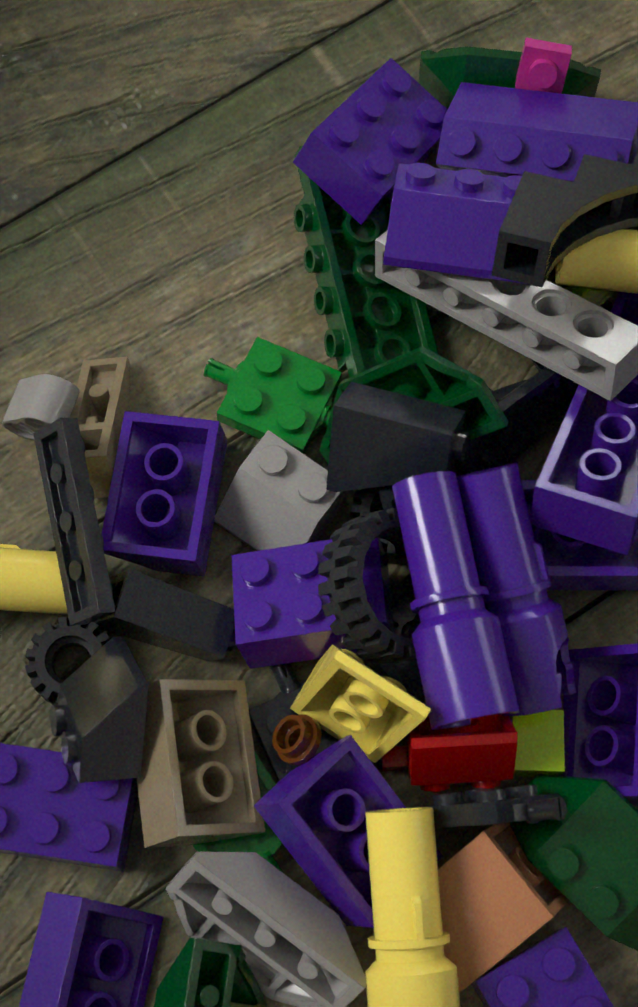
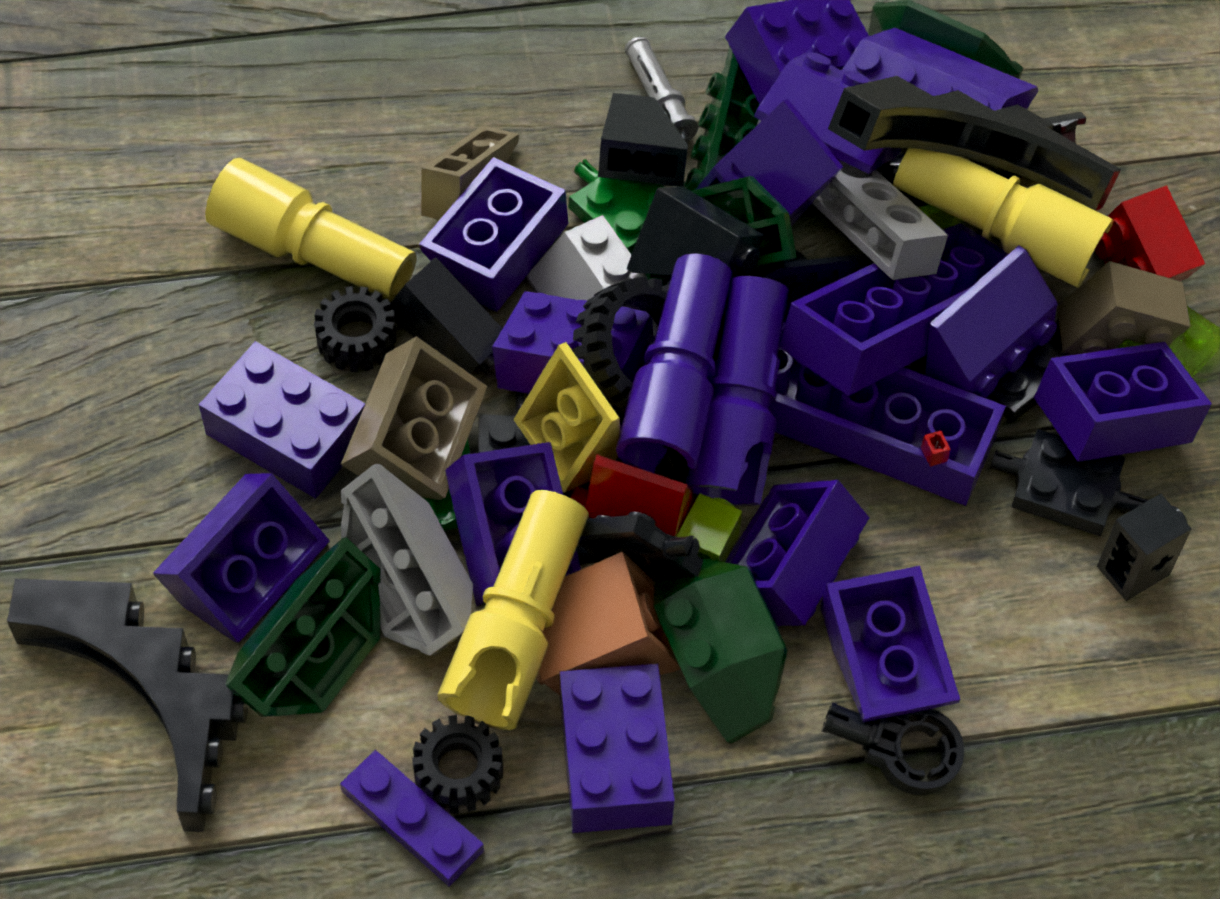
camera: 20 degrees right, 15 degrees down
light grey beam [2,374,80,440] -> none
black plate [33,418,116,626] -> none
black slope [50,636,149,783] -> none
reddish brown plate [272,714,321,766] -> none
dark pink plate [515,37,572,94] -> none
none -> black slope [598,93,688,187]
none -> light grey pin [625,36,698,143]
none -> dark purple slope [696,98,844,226]

